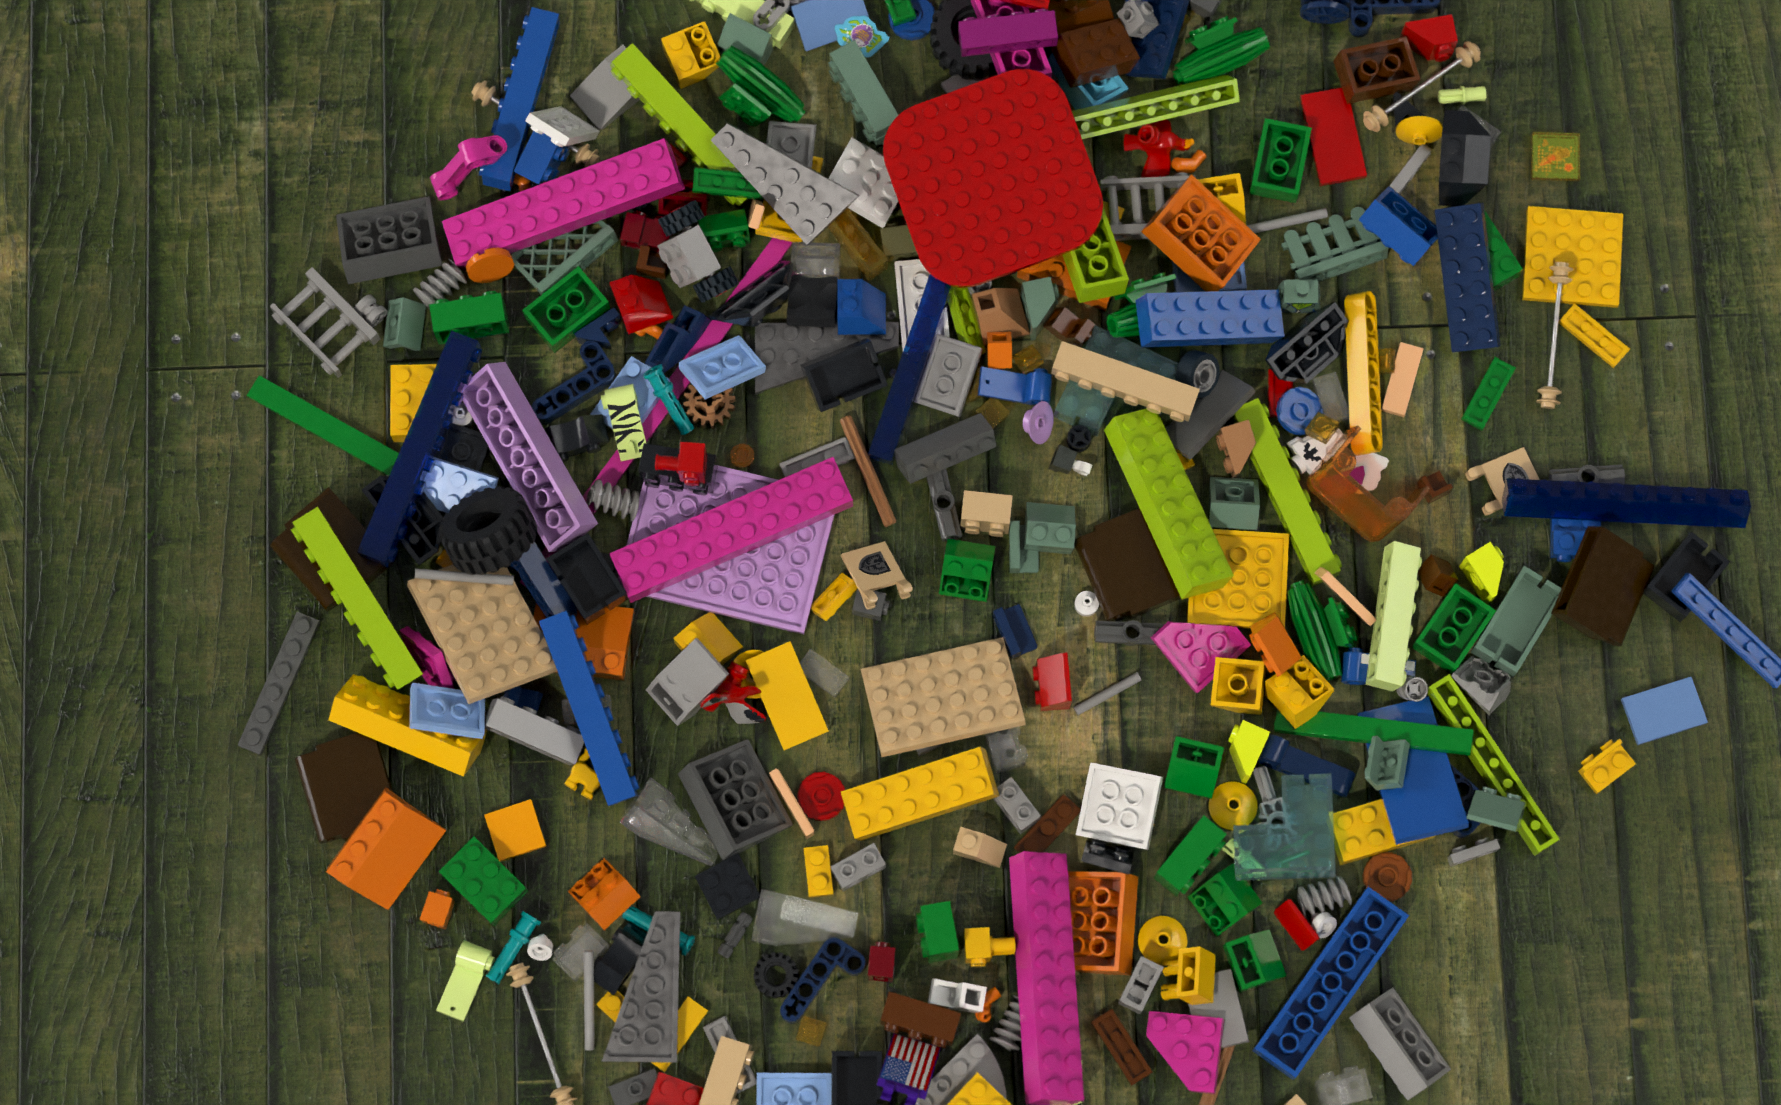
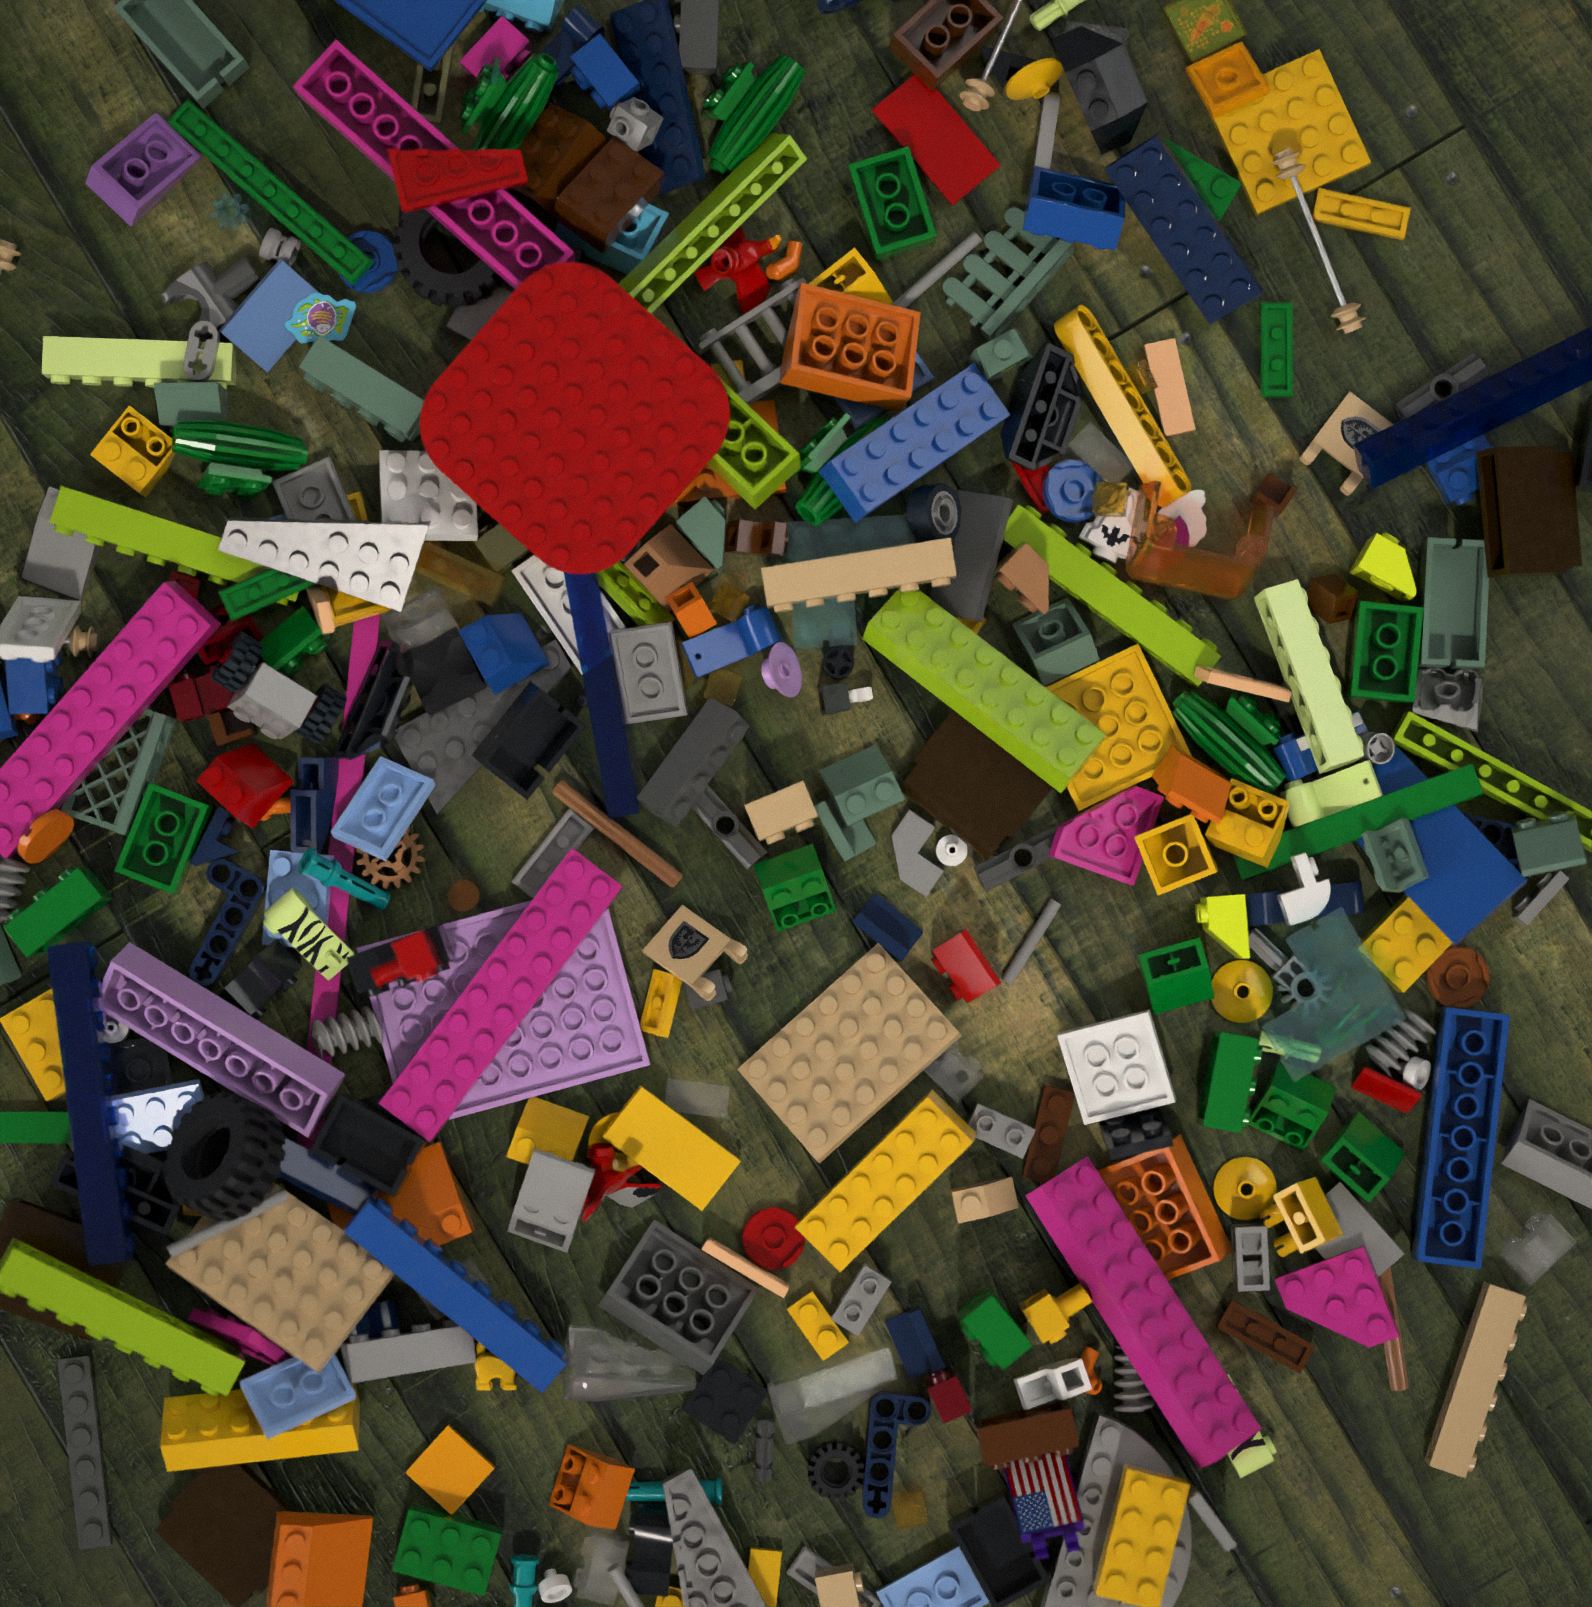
camera: 30 degrees left, 10 degrees up
magenta brick [958,9,1058,57] -> none
none -> dark blue panel [885,1306,946,1379]
none -> light grey tile [891,810,944,897]
none -> light orange tile [1185,41,1270,119]
none -> white brick [1276,853,1330,926]
none -> yellowish green door [1280,760,1383,829]

